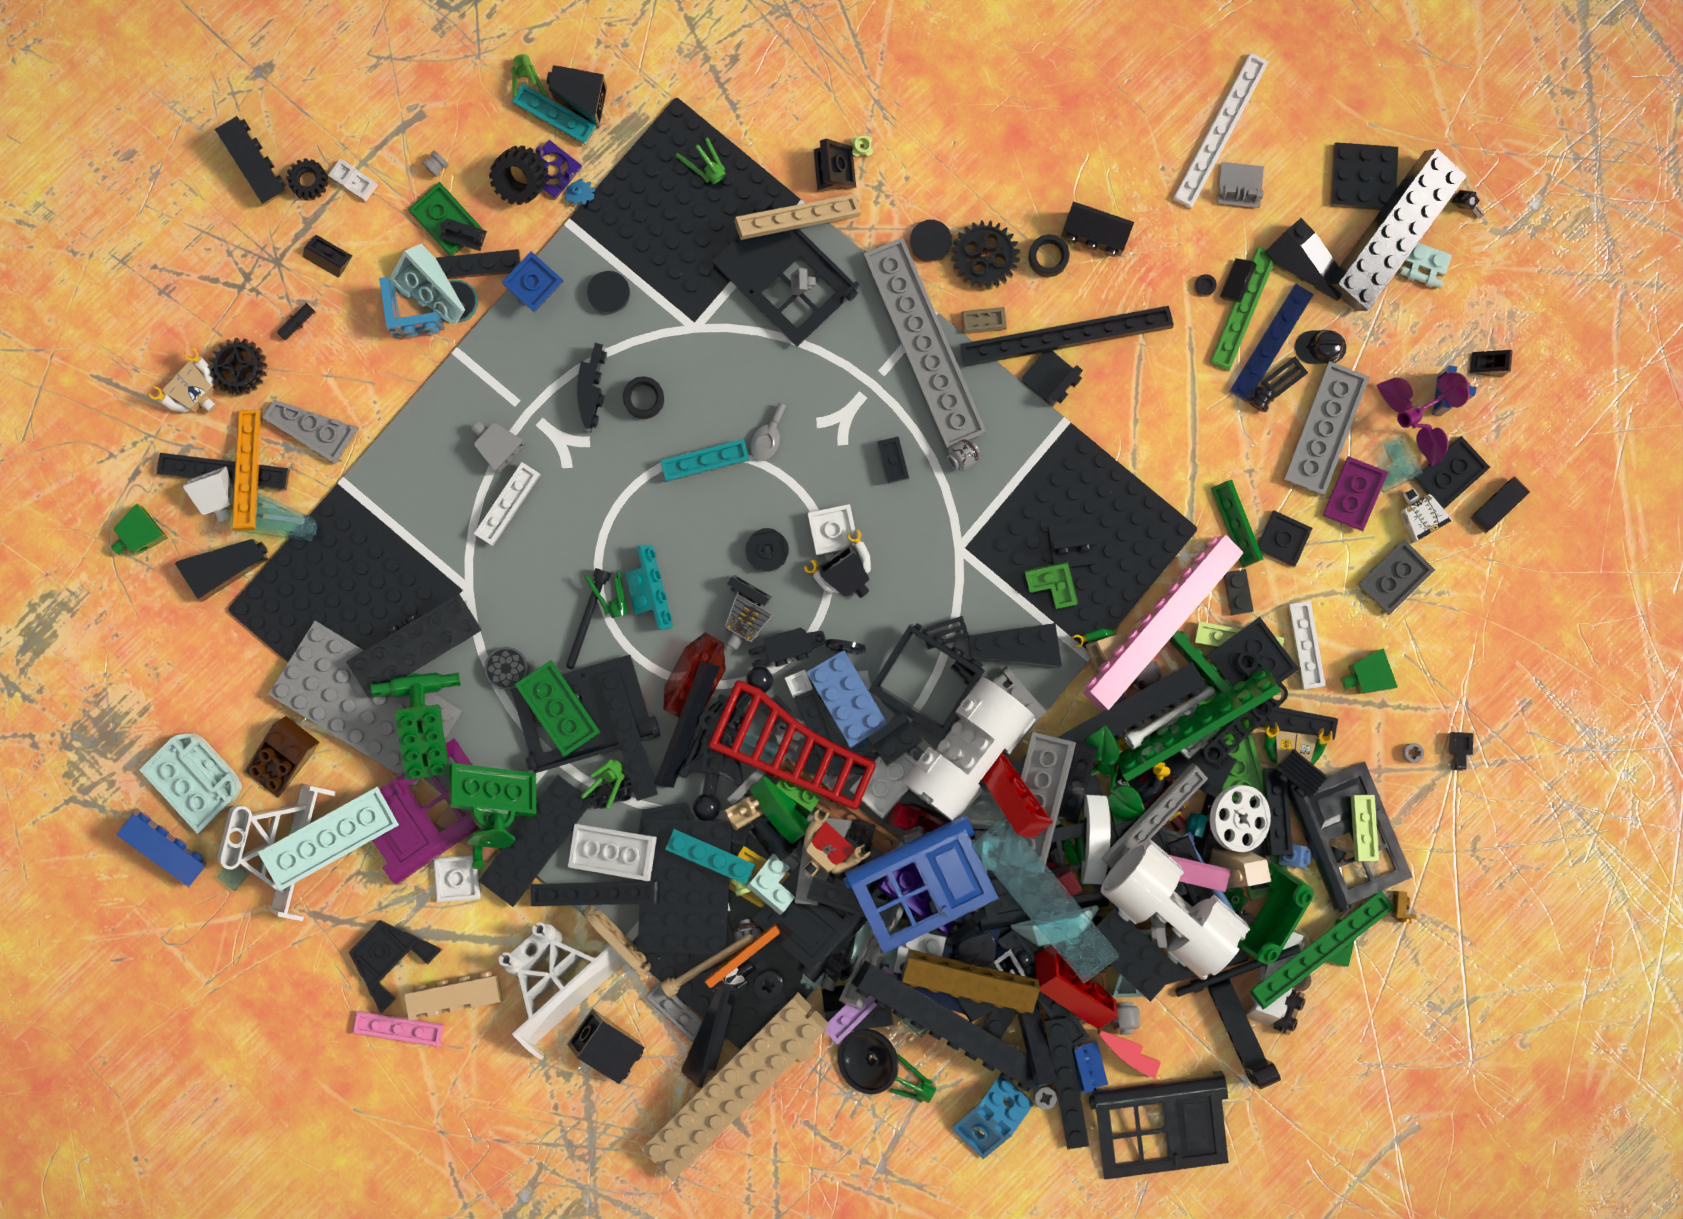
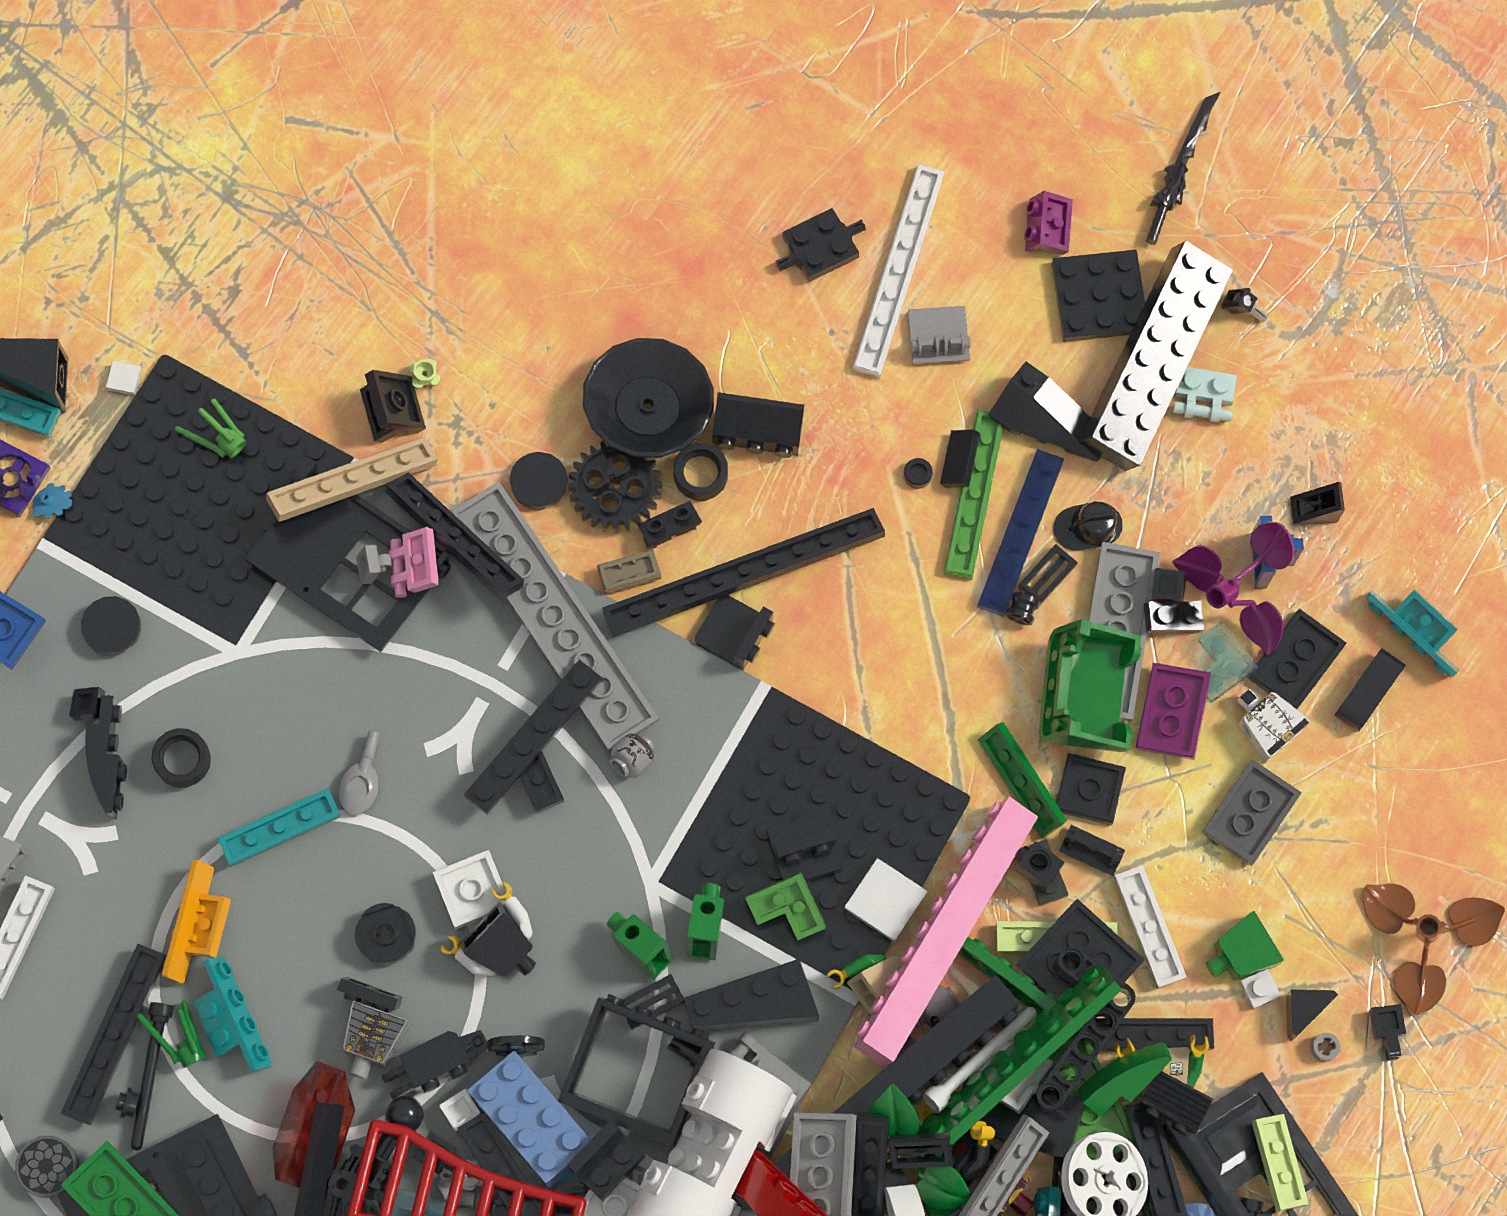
camera: 10 degrees left, 10 degrees down
none -> black plate [61,943,167,1126]
none -> black plate [69,687,106,721]
none -> white tile [106,361,143,396]
none -> black plate [115,1088,139,1119]
none -> light orange bracket [162,860,231,984]
none -> black plate [385,472,524,601]
none -> bright pink plate [388,527,439,598]
none -> black plate [464,659,603,815]
none -> black dish [582,338,714,458]
none -> green torso [606,912,674,981]
none -> black hinge [637,501,702,549]
none -> green torso [686,883,724,961]
none -> black plate [775,208,866,282]
none -> white tile [844,858,928,942]
none -> black tile [887,1133,955,1169]
none -> black brick [1015,841,1065,892]
none -> magenta bracket [1024,191,1073,255]
none -> green windscreen [1039,619,1141,752]
none -> black hinge [1059,824,1125,877]
none -> green slope [1078,1042,1172,1117]
none -> plate [1143,601,1204,633]
none -> black sword [1146,92,1220,245]
none -> black brick [1152,568,1187,601]
none -> white plate [1239,969,1281,1010]
none -> black slope [1286,989,1338,1041]
none -> dark orange plant [1363,883,1505,1015]
none -> teal bracket [1366,589,1460,677]

